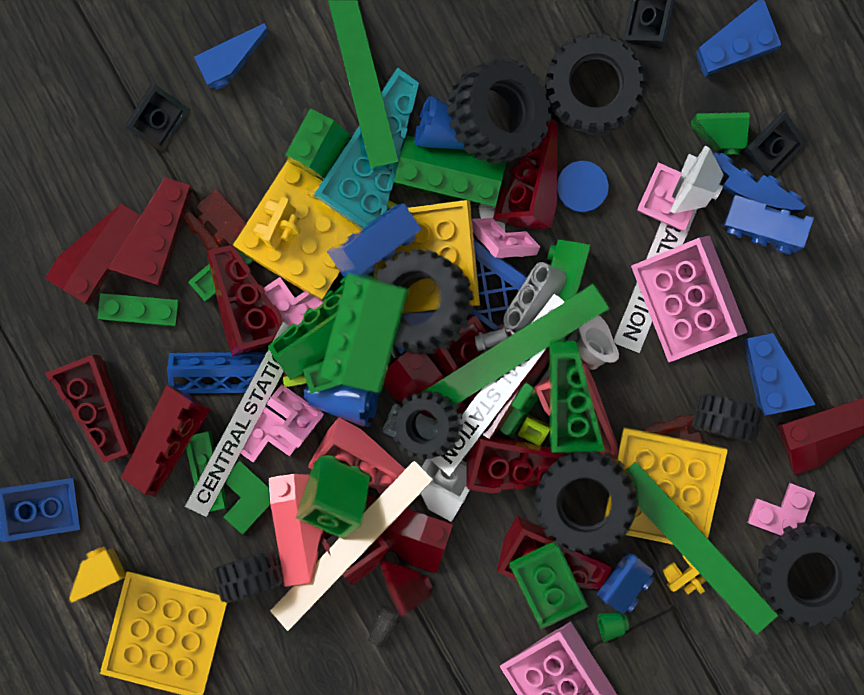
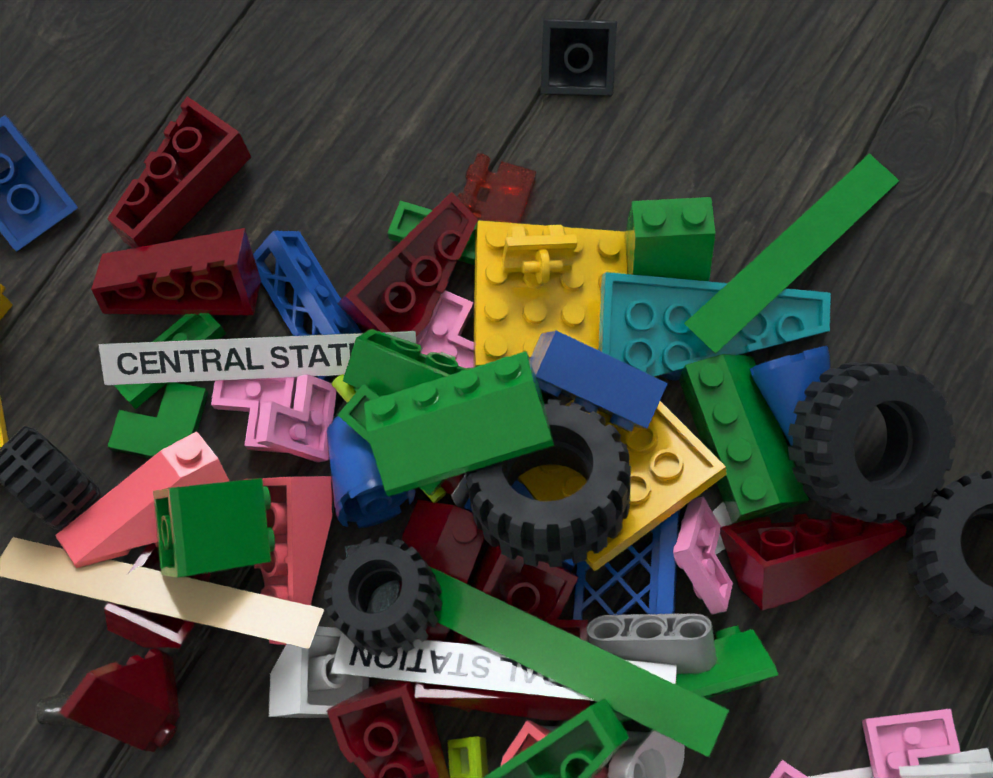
camera: 60 degrees right, 15 degrees down
dark red wedge [45,204,141,305] -> none
green plate [98,293,179,327] -> none
dark red wedge [108,177,193,287] -> none
blue slope [194,23,268,90] -> none
dark red wedge [364,495,453,573] -> none
light grey pin [475,328,509,352] -> none
green tile [500,383,539,438] -> none
blue tile [557,161,609,213] -> none

